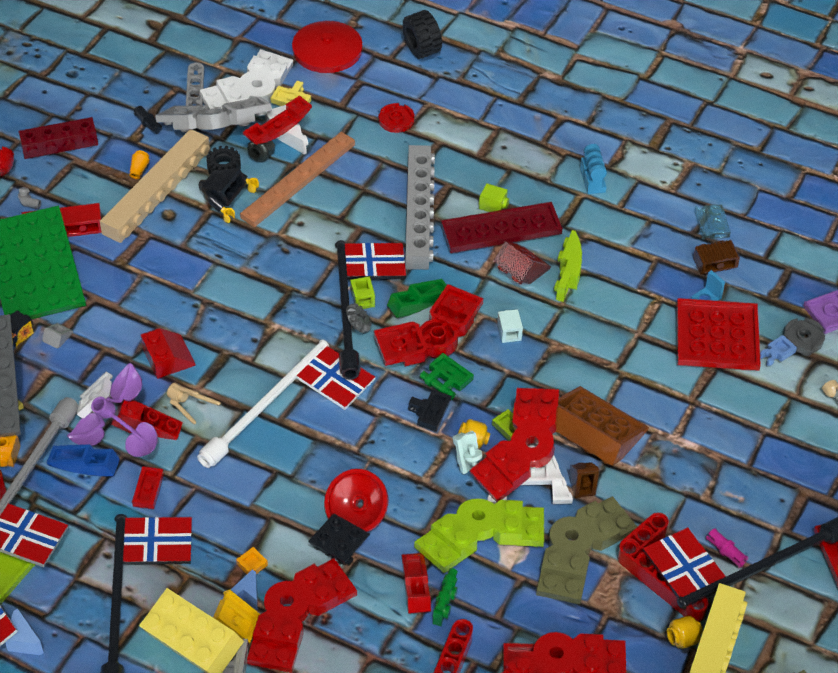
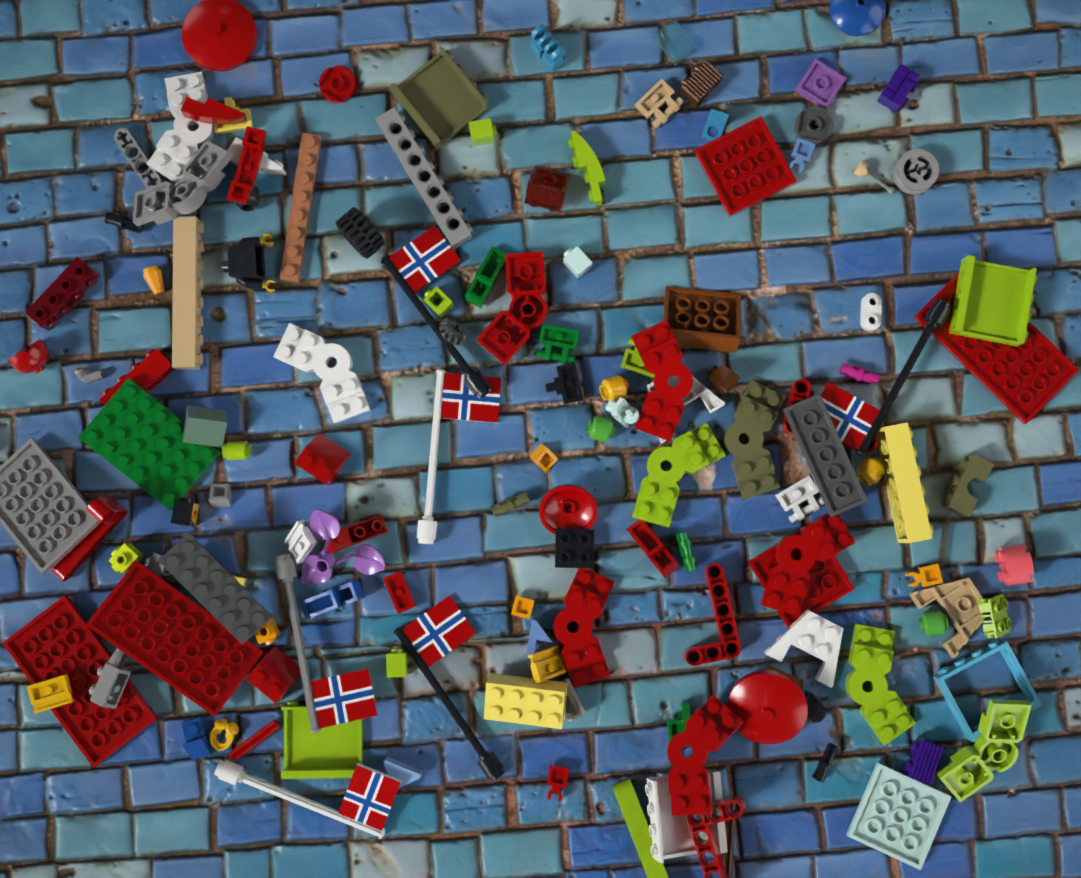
camera: 25 degrees left, 35 degrees up
tan plant [167,382,221,424] -> none
black tyre [206,146,241,174] -> none
dark red plate [441,202,563,253] -> none
none -> red slope [181,97,246,125]
none -> sand green slope [183,405,228,448]
none -> lime brick [222,441,252,461]
none -> white plate [273,323,371,424]
none -> black tyre [336,207,385,259]
none -> lime brick [386,648,409,678]
none -> olive panel [388,46,489,150]
none -> olive pin [490,491,530,517]
none -> light orange slope [529,444,558,473]
none -> bright green head [586,415,616,442]
none -> tan plate [635,79,684,128]
none -> white plate [775,475,824,523]
none -> dark grey plate [782,393,868,517]
none -> white plate [860,293,882,332]

